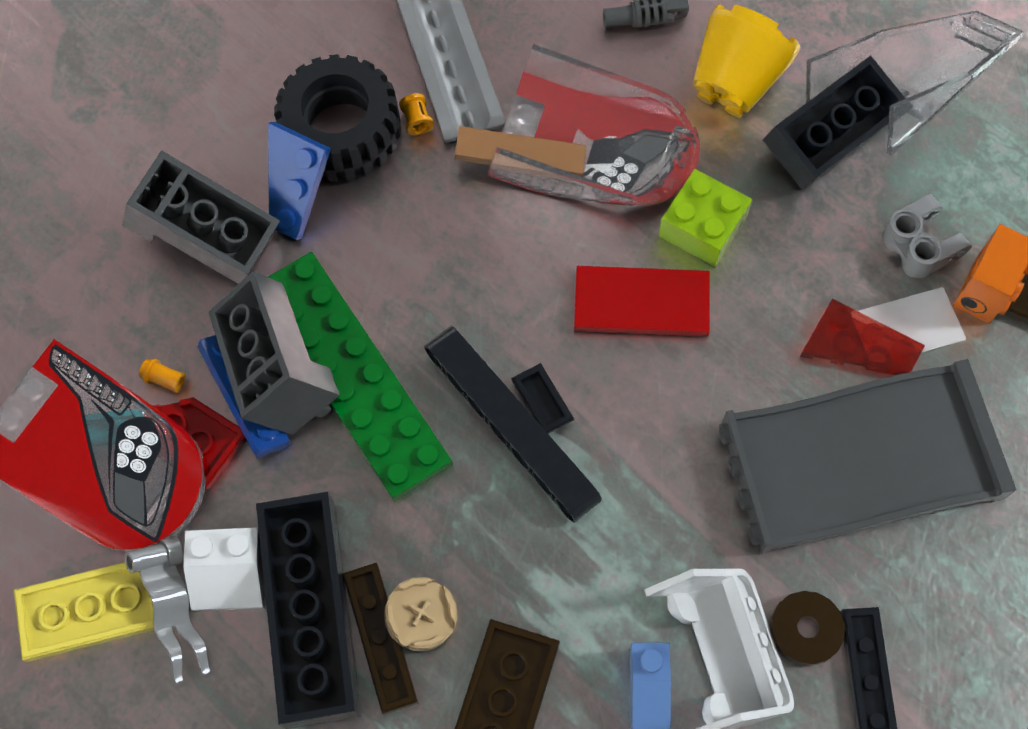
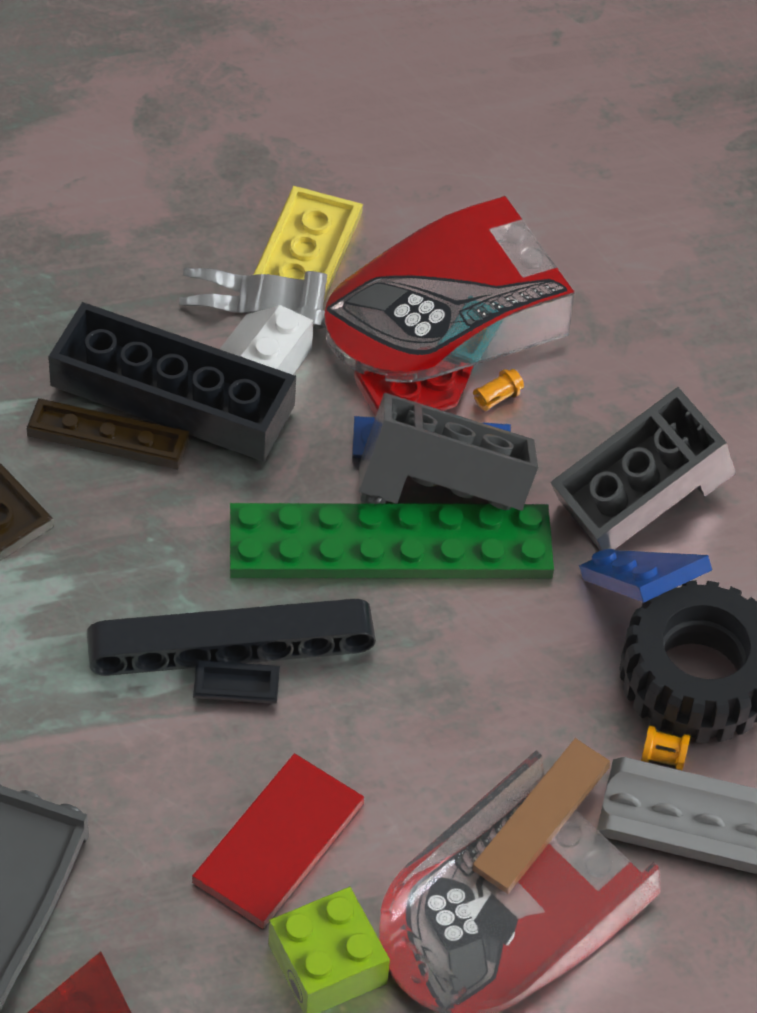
camera: 115 degrees right, 15 degrees down
tan tile [384,577,458,651] -> none

